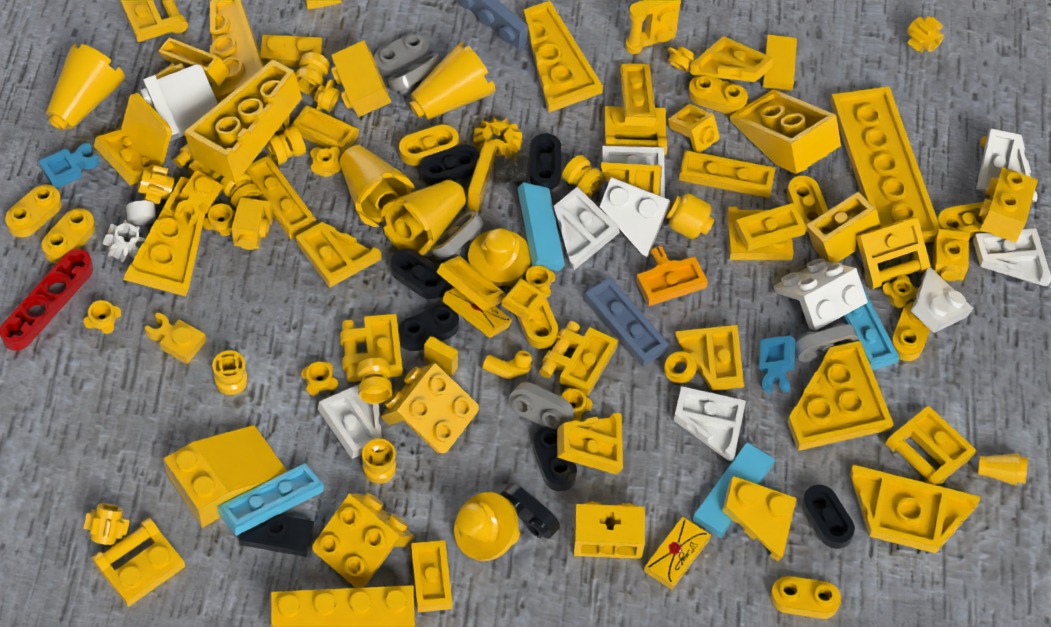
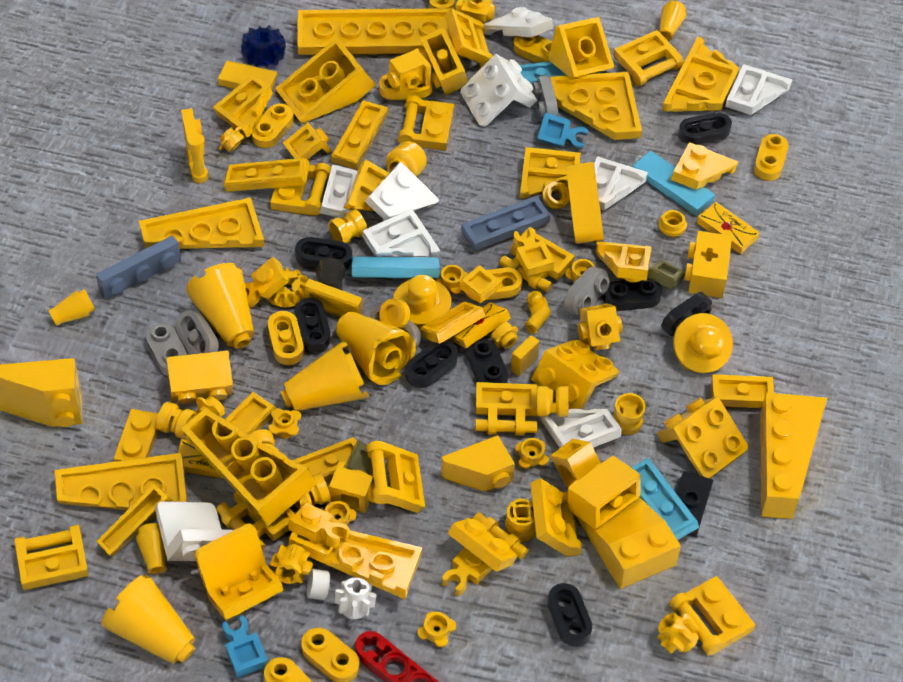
camera: 80 degrees left, 5 degrees down
yellow wing [295,222,382,288] -> none
light orange plate [636,246,708,307] -> none
yellow plate [735,203,807,252] -> none
yellow plate [882,275,918,308] -> none
none -> clear blue gear [241,25,286,69]
none -> yellow plate [245,257,289,308]
none -> olive tile [345,440,374,482]
none -> yellow plate [367,441,425,513]
none -> yellow tile [379,298,410,329]
none -> yellow brick [387,49,431,93]
none -> yellow slope [441,435,515,492]
none -> yellow plate [448,512,528,572]
none -> yellow plate [491,322,518,349]
none -> yellow plate [513,227,555,277]
none -> yellow plate [530,478,582,556]
none -> black plate [547,583,592,647]
none -> yellow slope [548,17,615,78]
none -> yellow brick [550,438,600,487]
none -> yellow beam [566,162,604,244]
none -> yellow brick [568,455,641,530]
none -> yellow brick [577,304,623,350]
none -> olive tile [647,260,685,290]
none -> yellow plate [658,210,687,237]
none -> white wing [725,64,792,115]

